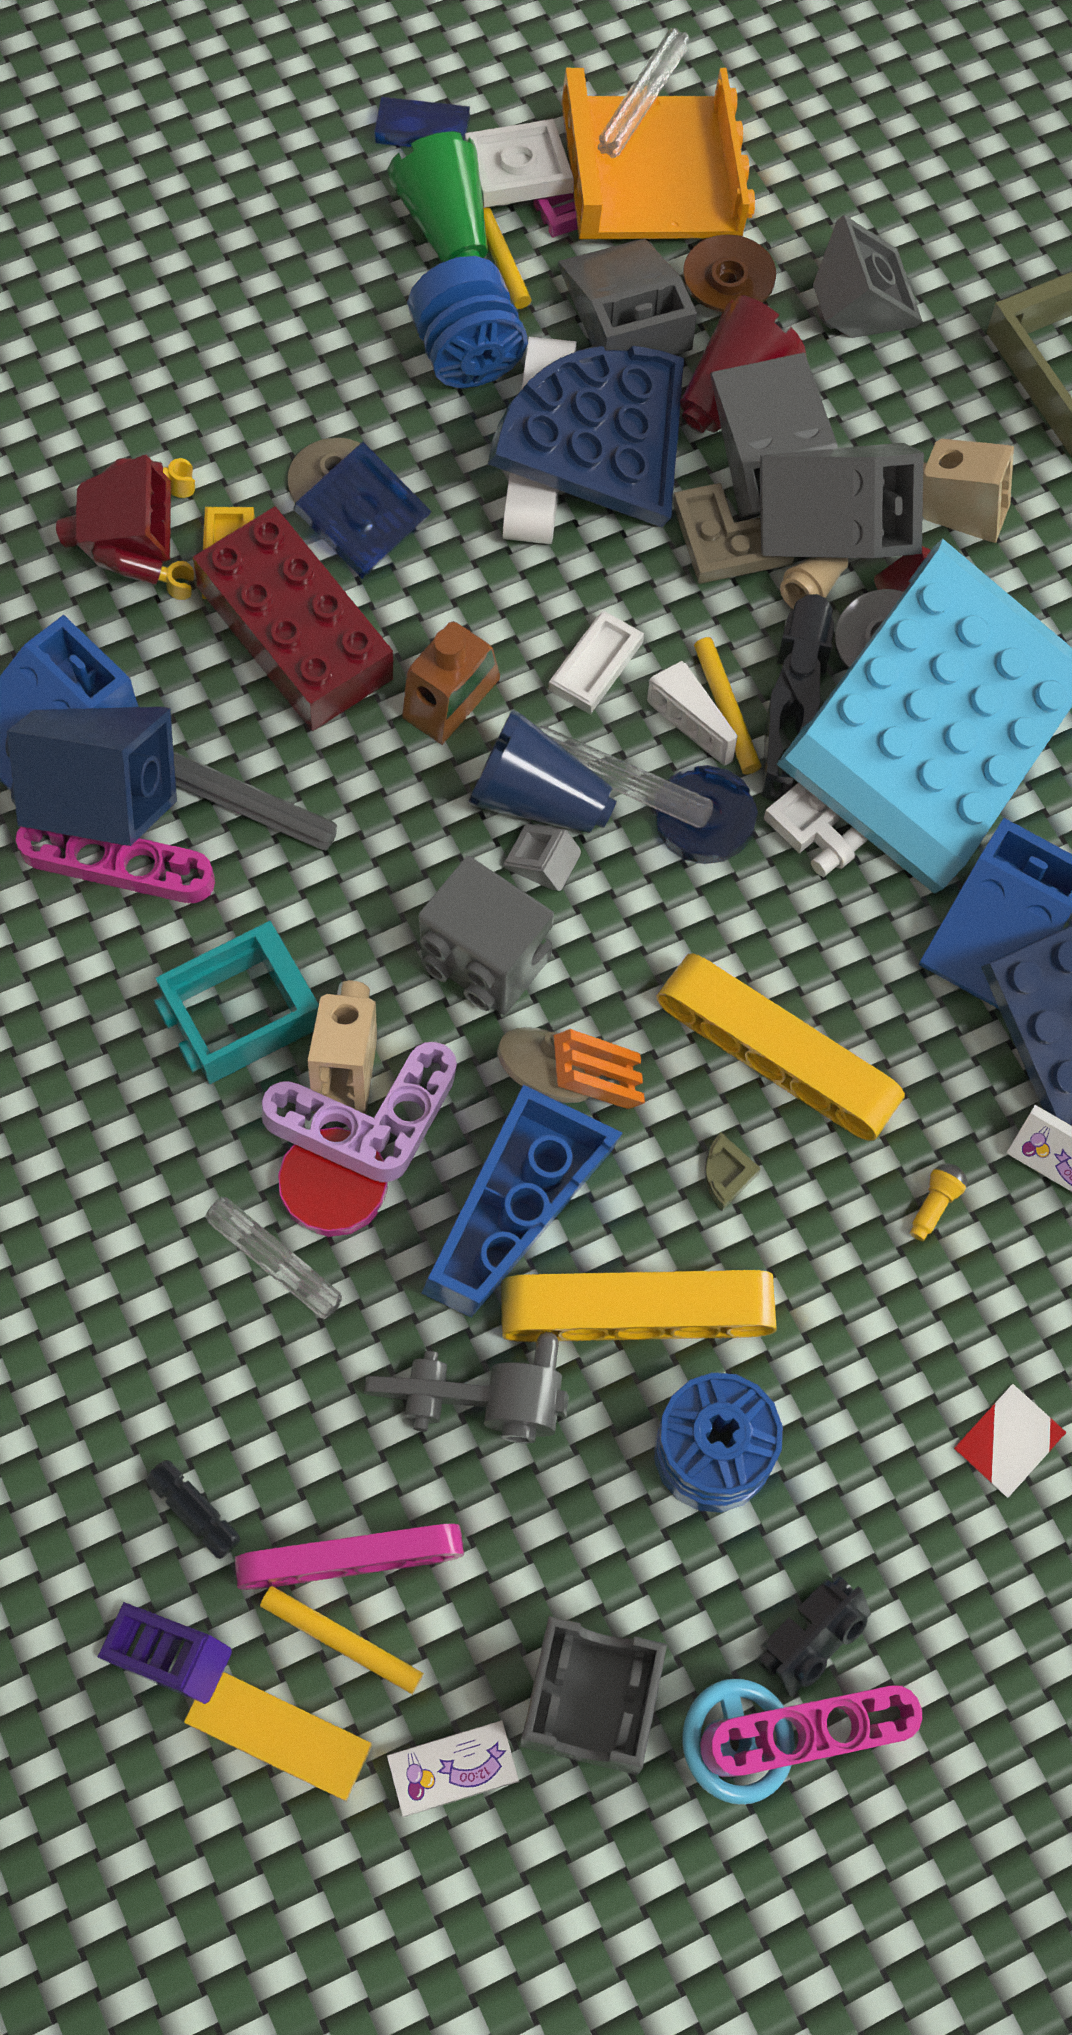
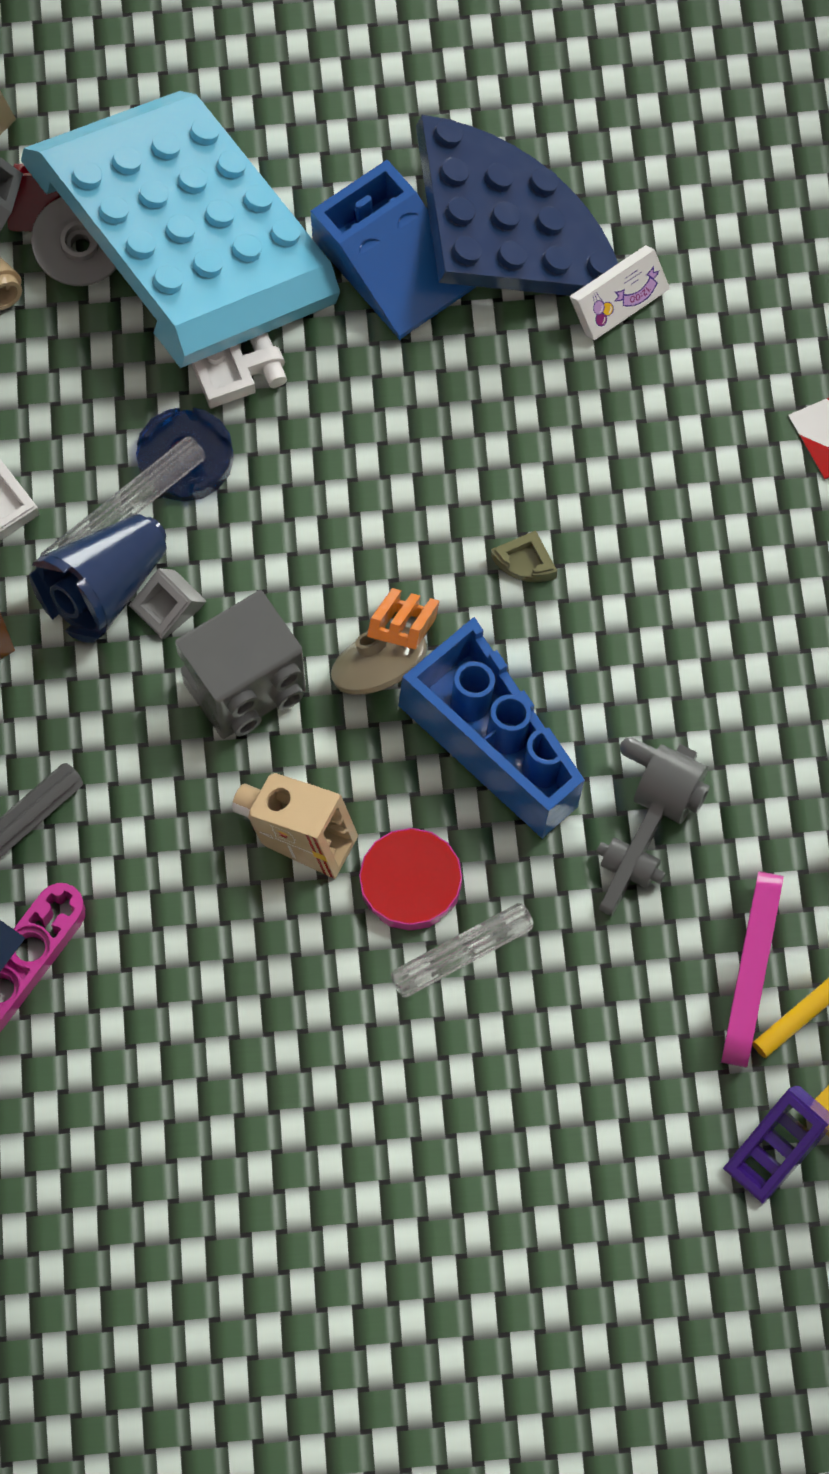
camera: 65 degrees left, 0 degrees up
black axle [146,1460,240,1559] -> none
teal window [153,920,319,1084] -> none
lavender beam [262,1042,457,1182] -> none
yellow beam [501,1270,777,1342] -> none
white slope [647,661,737,766] -> none
blue wheel [654,1373,783,1513] -> none
yellow beam [656,953,905,1141] -> none
yellow bar [694,637,762,774] -> none
black arm [761,594,834,802] -> none
yellow piece [909,1163,967,1241] -> none

